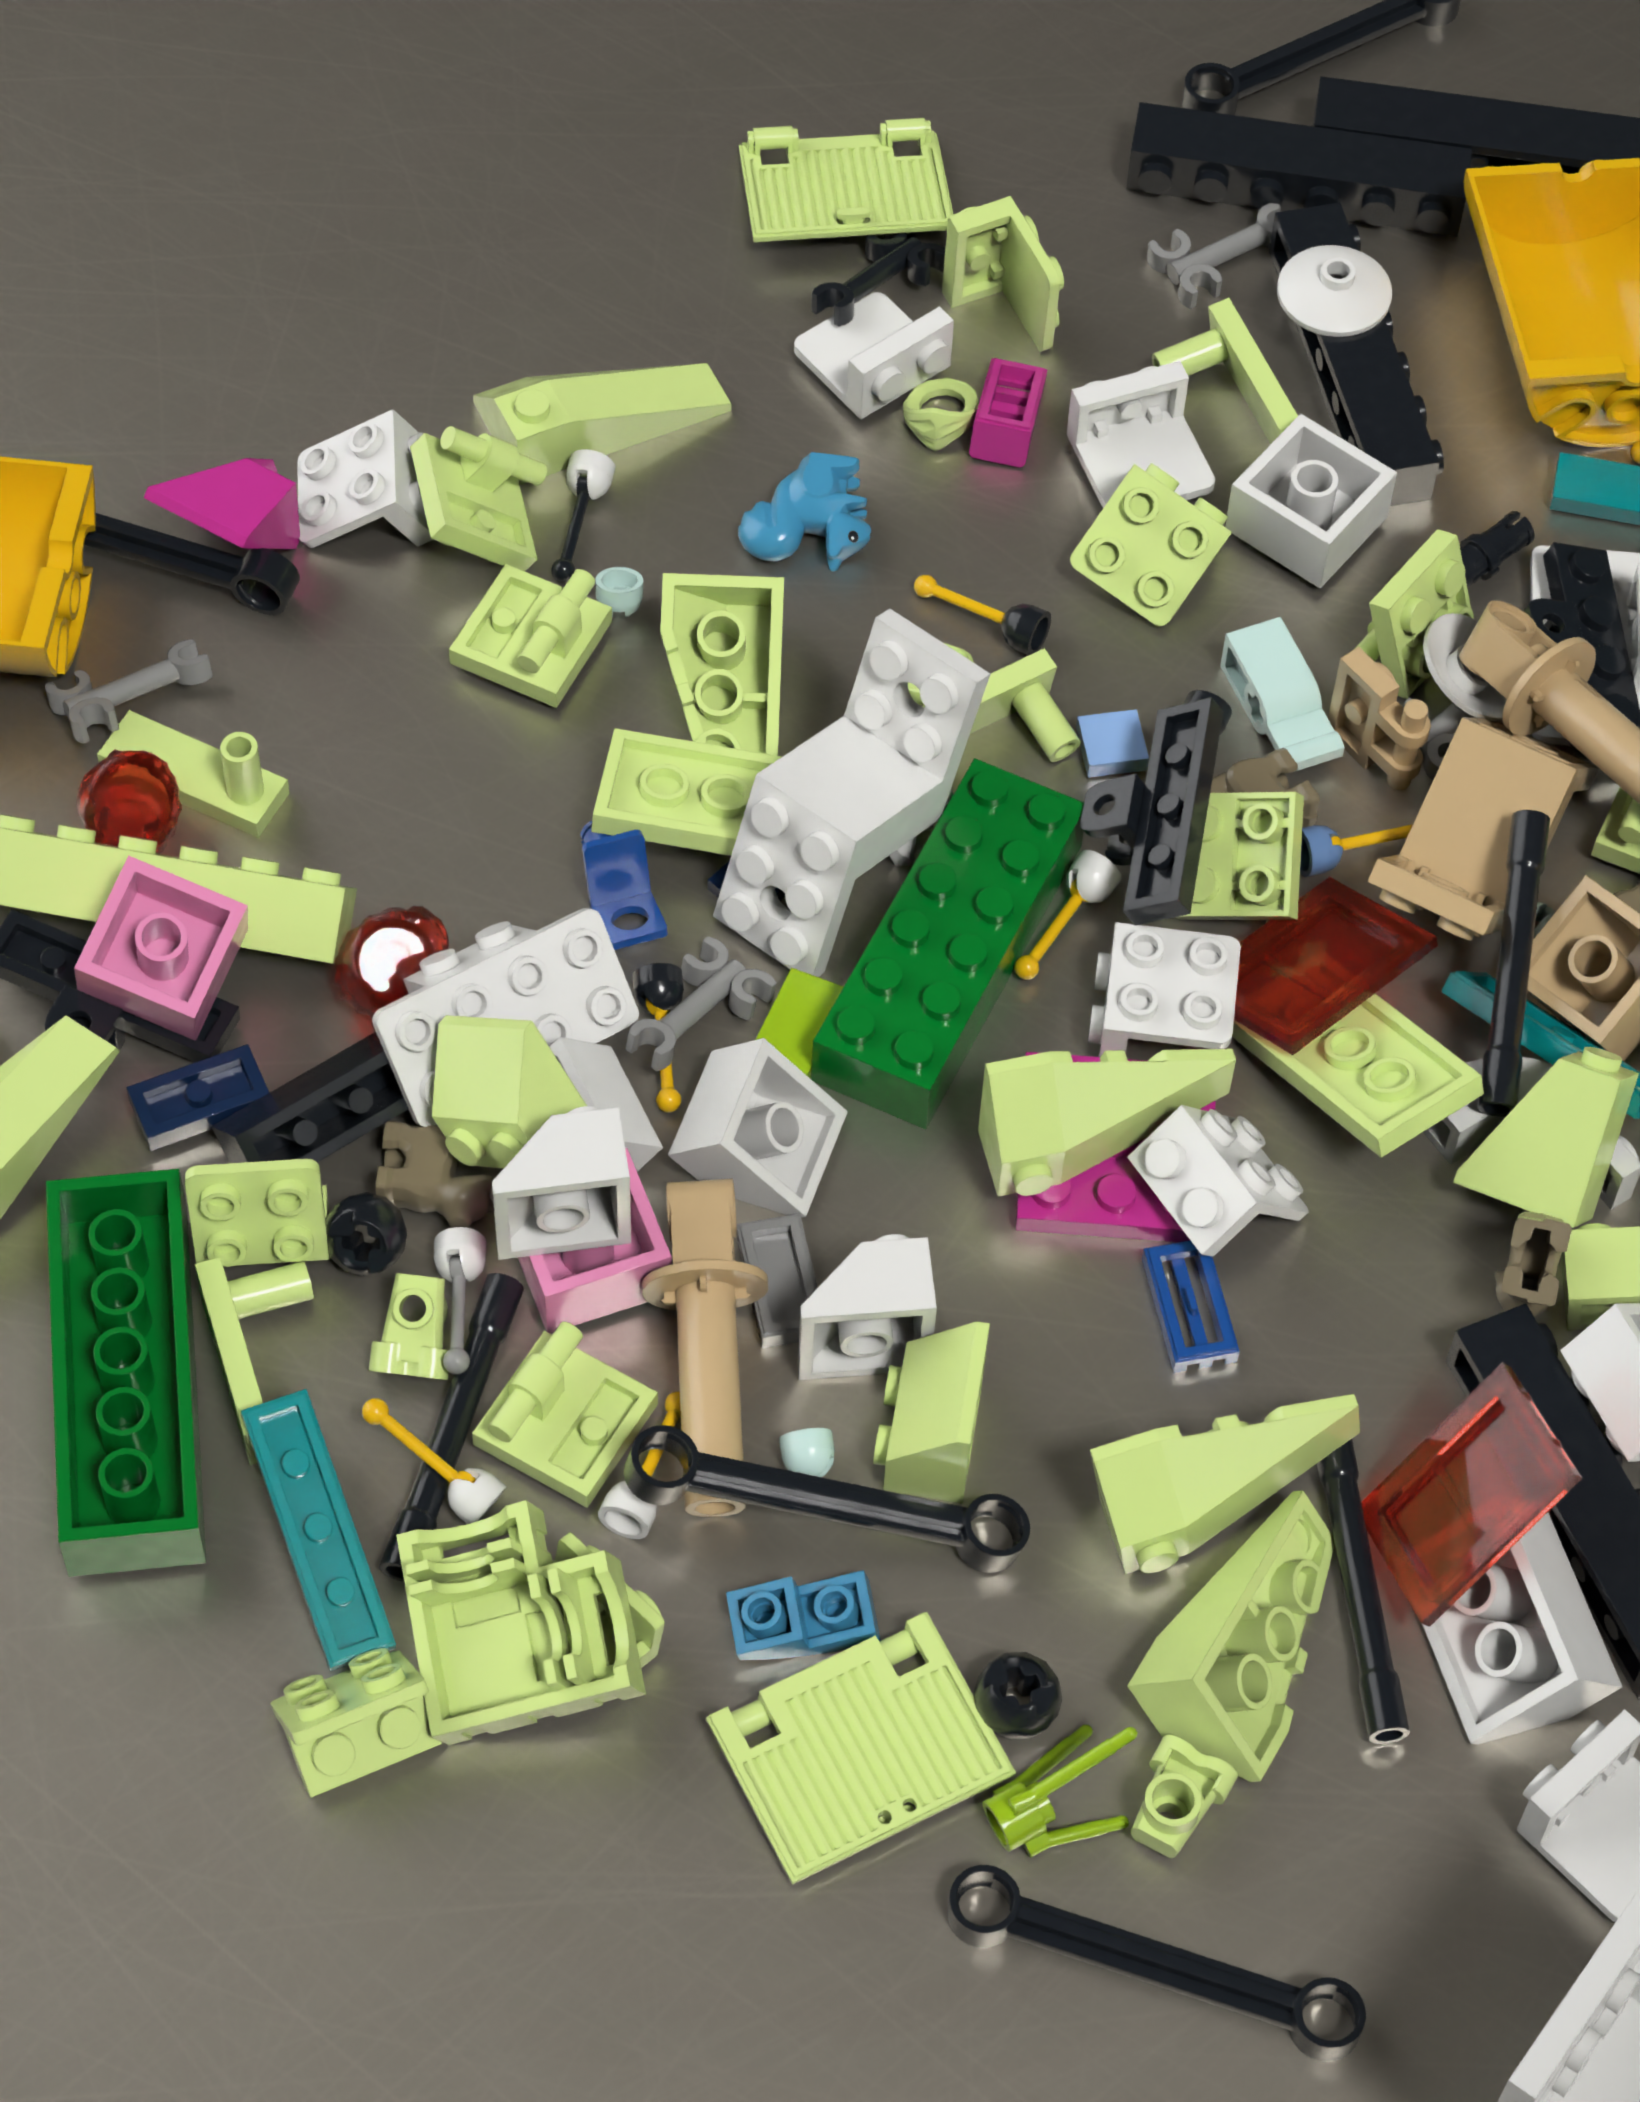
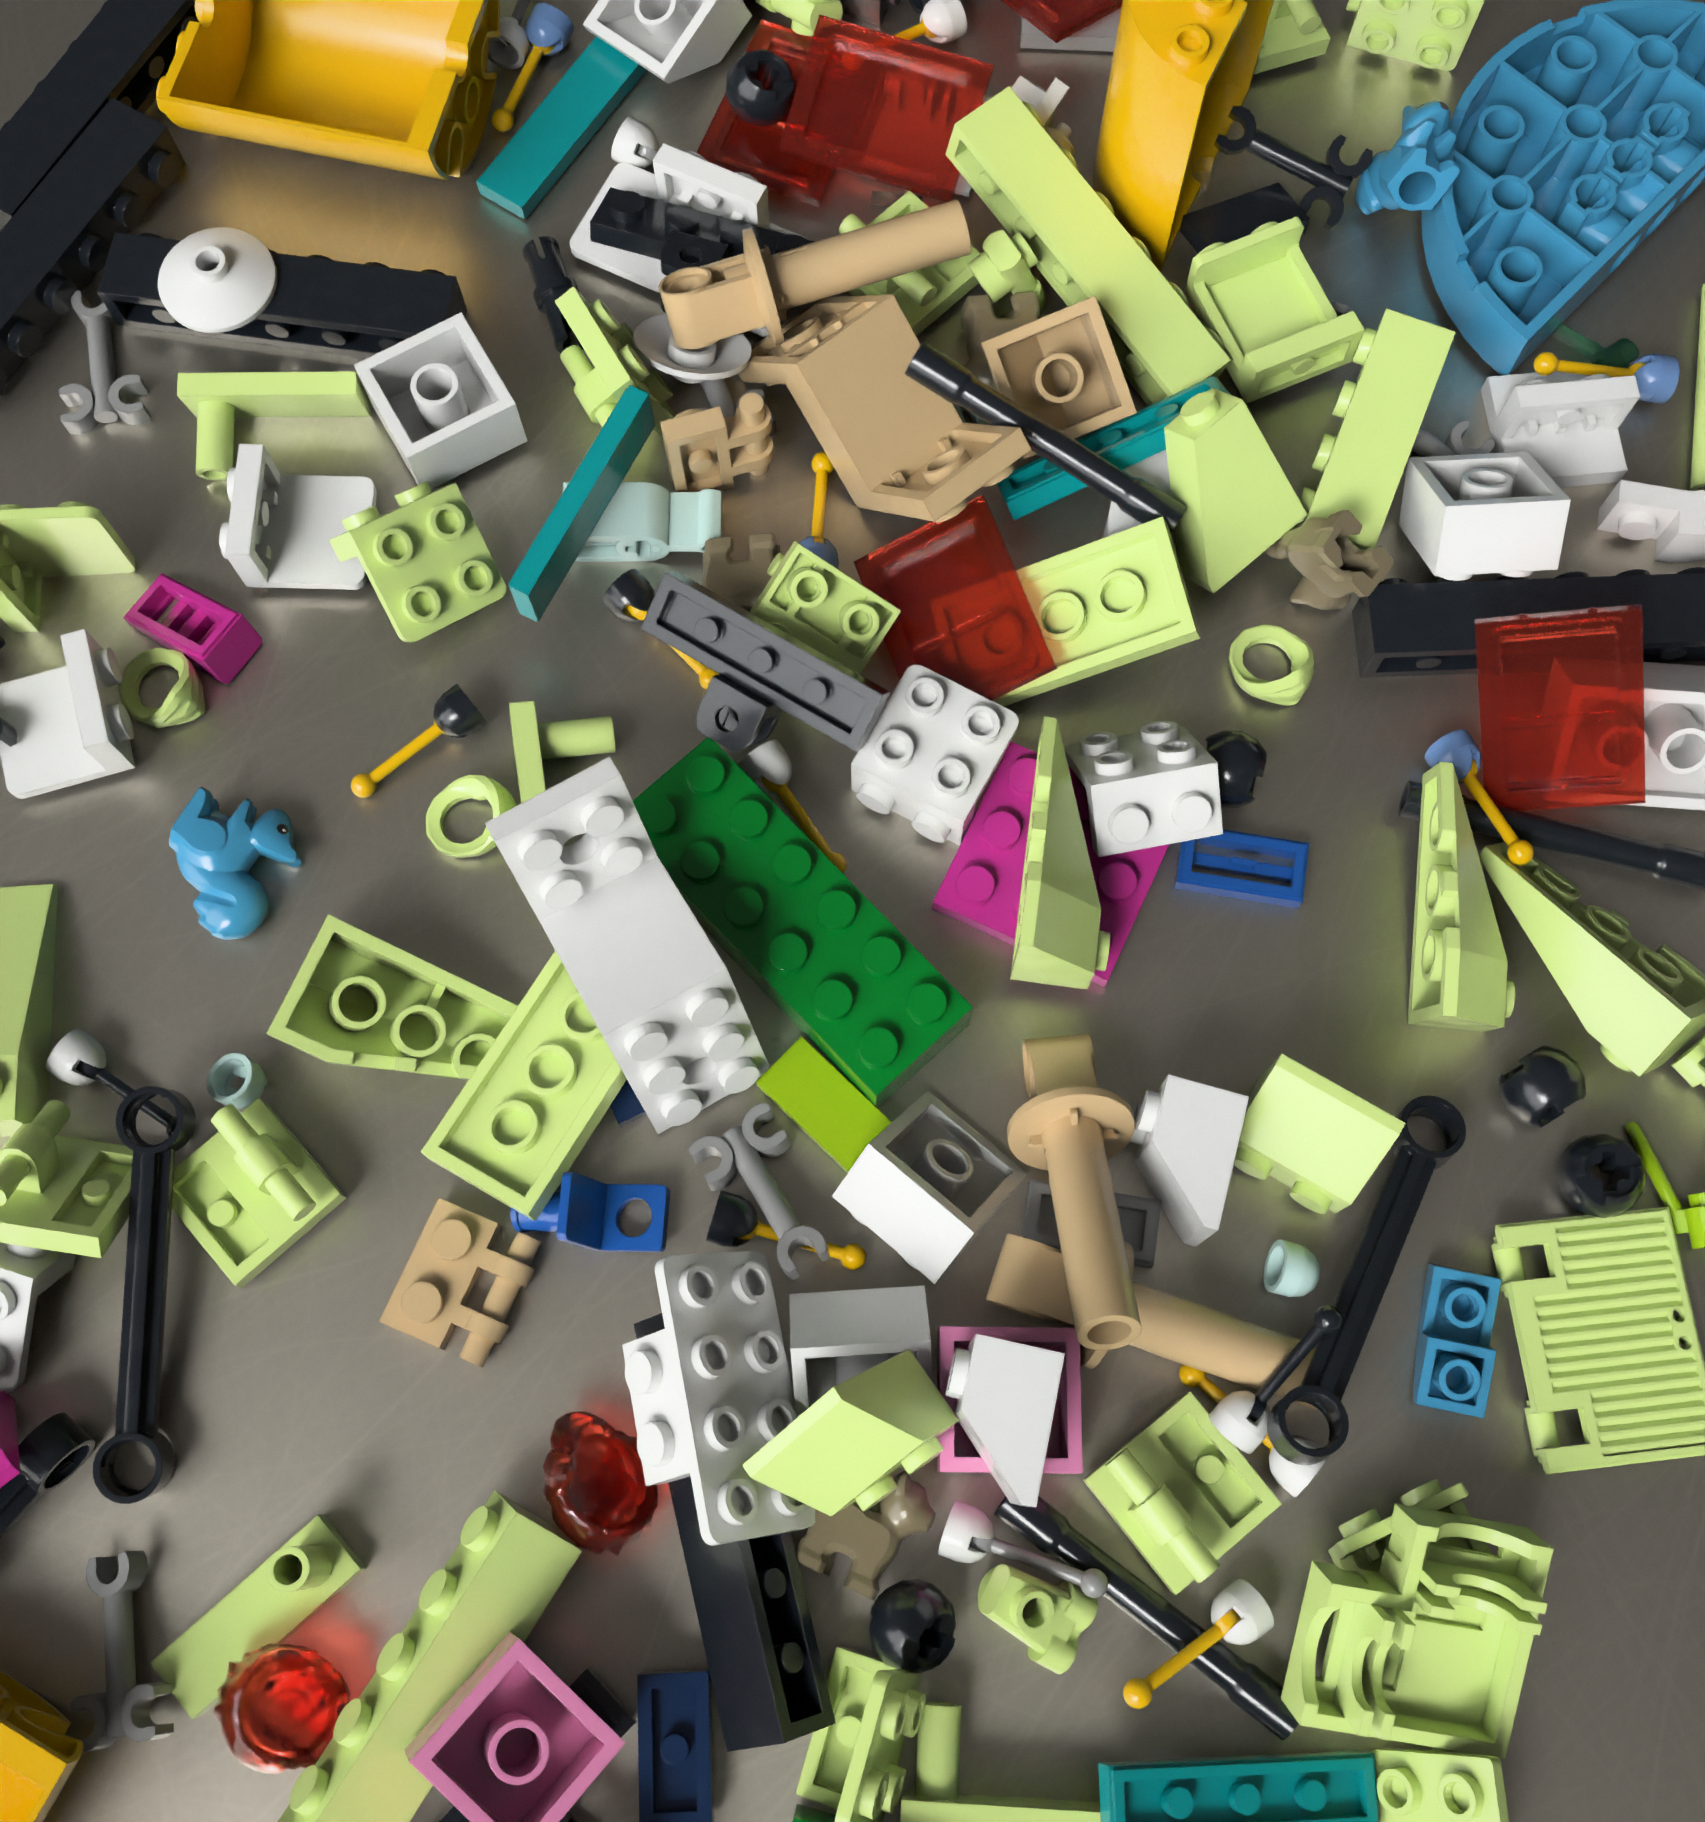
camera: 65 degrees left, 15 degrees up
light blue tile [1076,709,1149,778] -> none
none -> black piece [93,1086,196,1504]
none -> tan plate [379,1198,541,1368]
none -> teal tile [508,385,655,622]
none -> tan piece [1007,1034,1142,1350]
none -> black piece [1205,730,1267,808]
none -> hinge [1208,1305,1343,1454]
none -> yellowish green piece [1228,624,1315,706]
none -> hinge [1424,729,1534,865]
none -> black piece [1498,1045,1586,1128]

